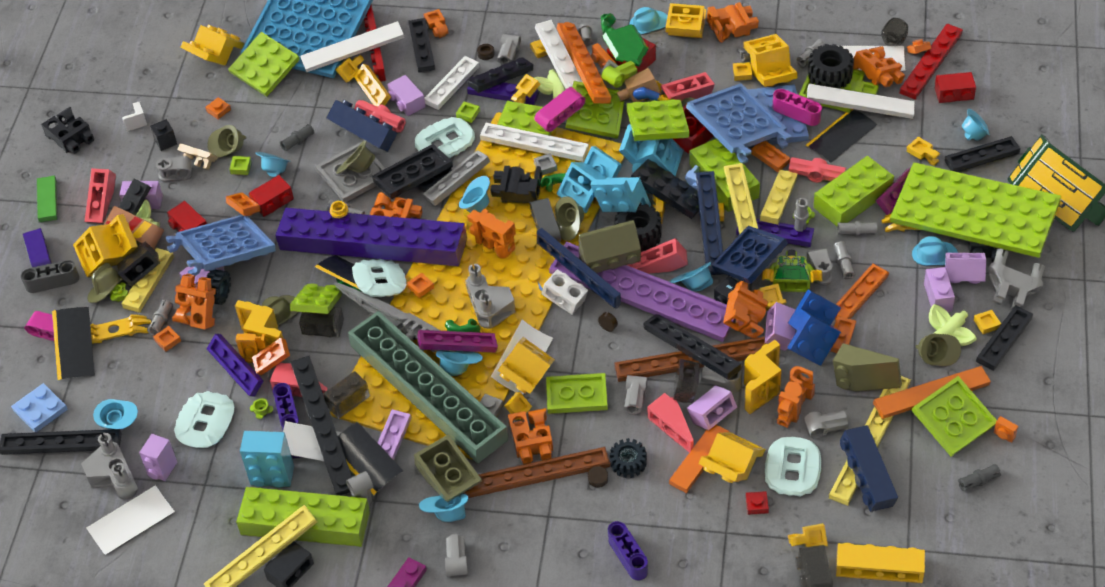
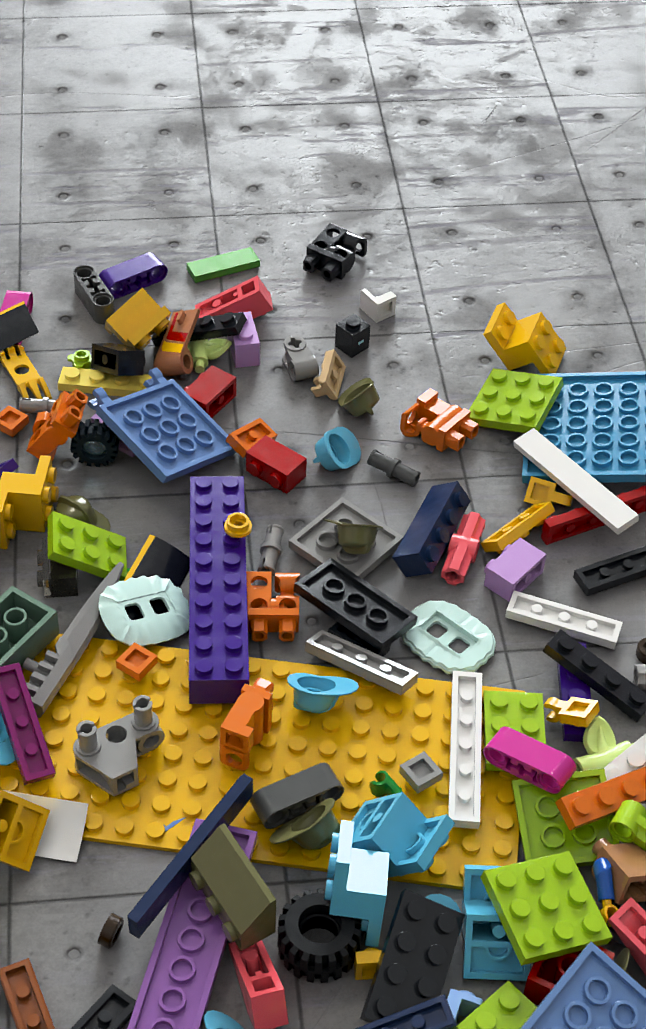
camera: 70 degrees right, 5 degrees down
olive piece [87,263,123,303] -> none
orange plate [205,97,231,120] -> none
lime plate [229,156,252,175] -> none
green piece [445,319,480,333] -> none
lime plate [456,101,480,123] -> none
black hips [491,166,542,203] -> none
white brick [541,269,588,315] -> none
none -> orange hips [400,388,479,452]

